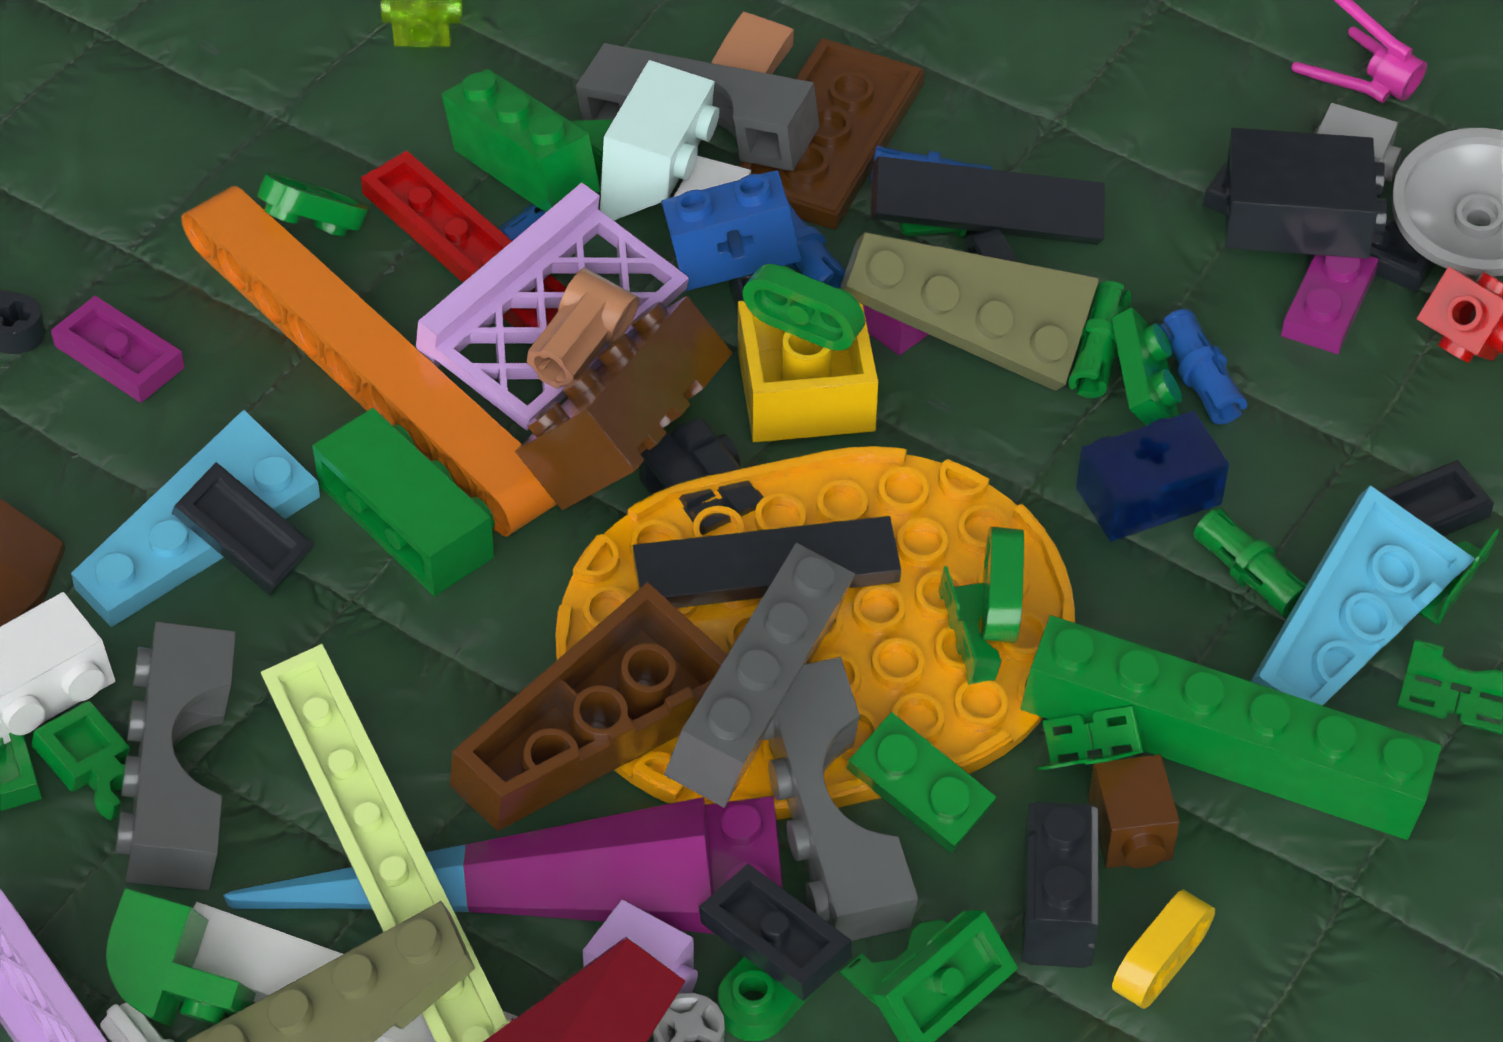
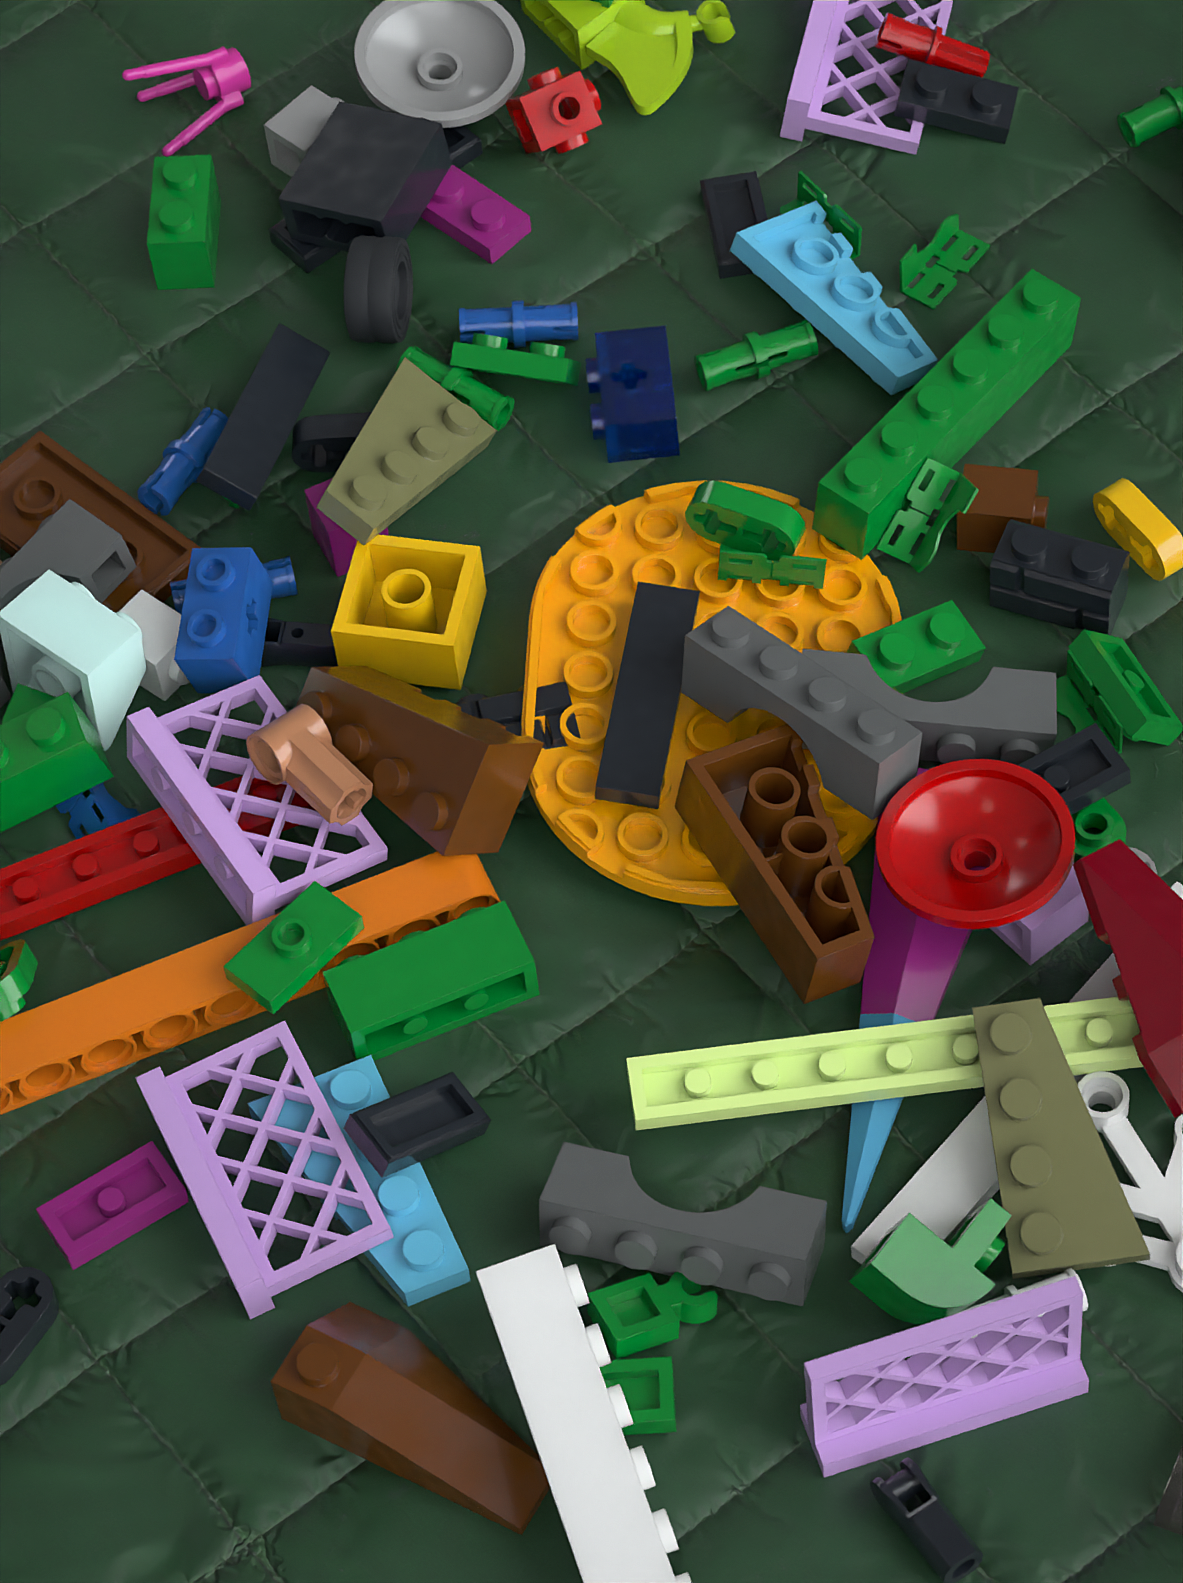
camera: 65 degrees left, 5 degrees up
green plate [743,264,865,351] -> none
none -> lavender fence [136,1021,394,1319]
none -> green brick [147,154,221,290]
none -> green plate [223,881,364,1014]
none -> black tyre [344,236,413,344]
none -> red dish [876,759,1076,929]

